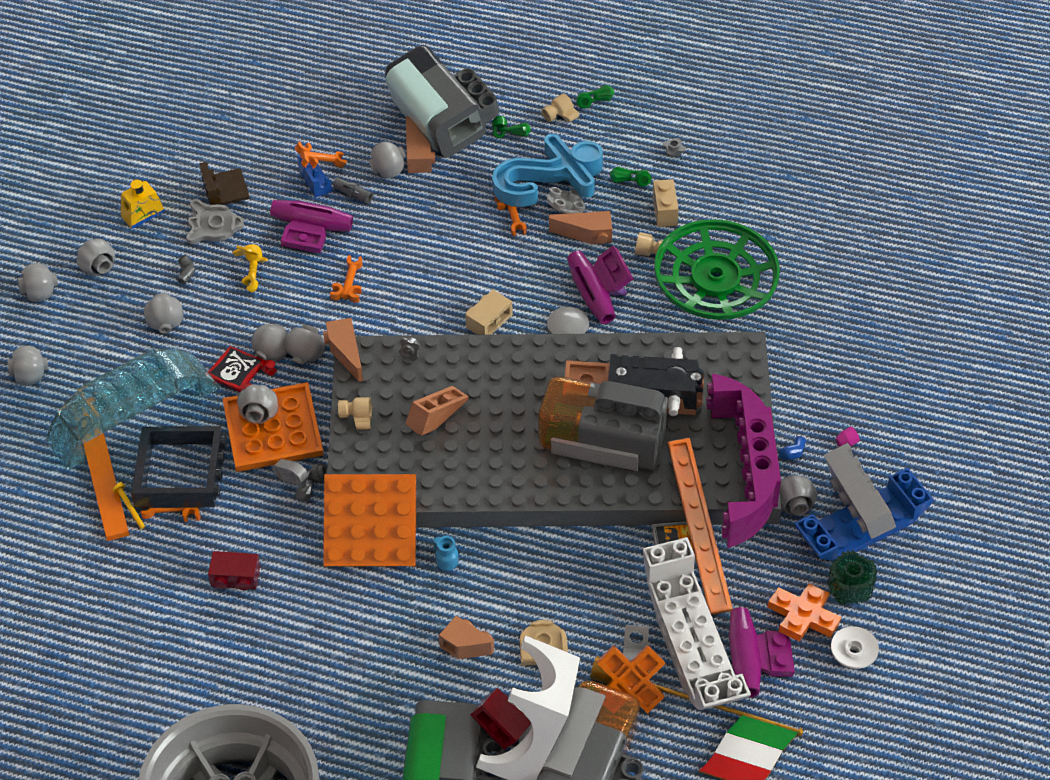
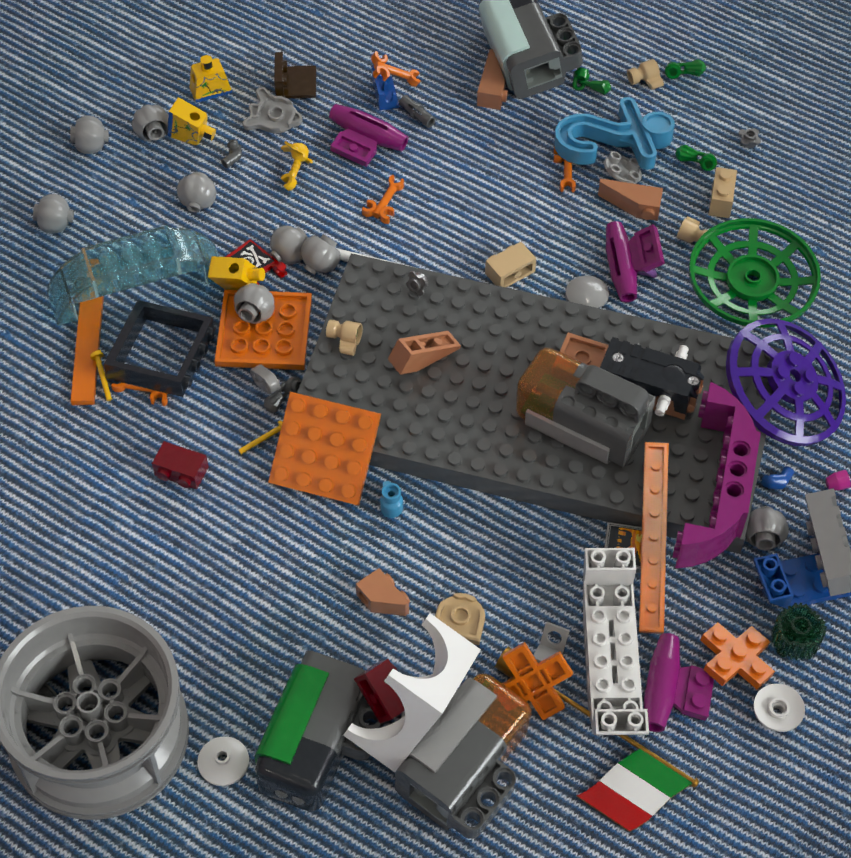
camera: 15 degrees right, 5 degrees up
nougat slope [323,318,363,382] -> none
light grey plant [368,141,407,178] -> none
none -> yellow torso [168,97,216,145]
none -> yellow torso [208,256,265,290]
none -> yellow piece [238,420,283,454]
none -> dark purple dish [726,319,846,446]

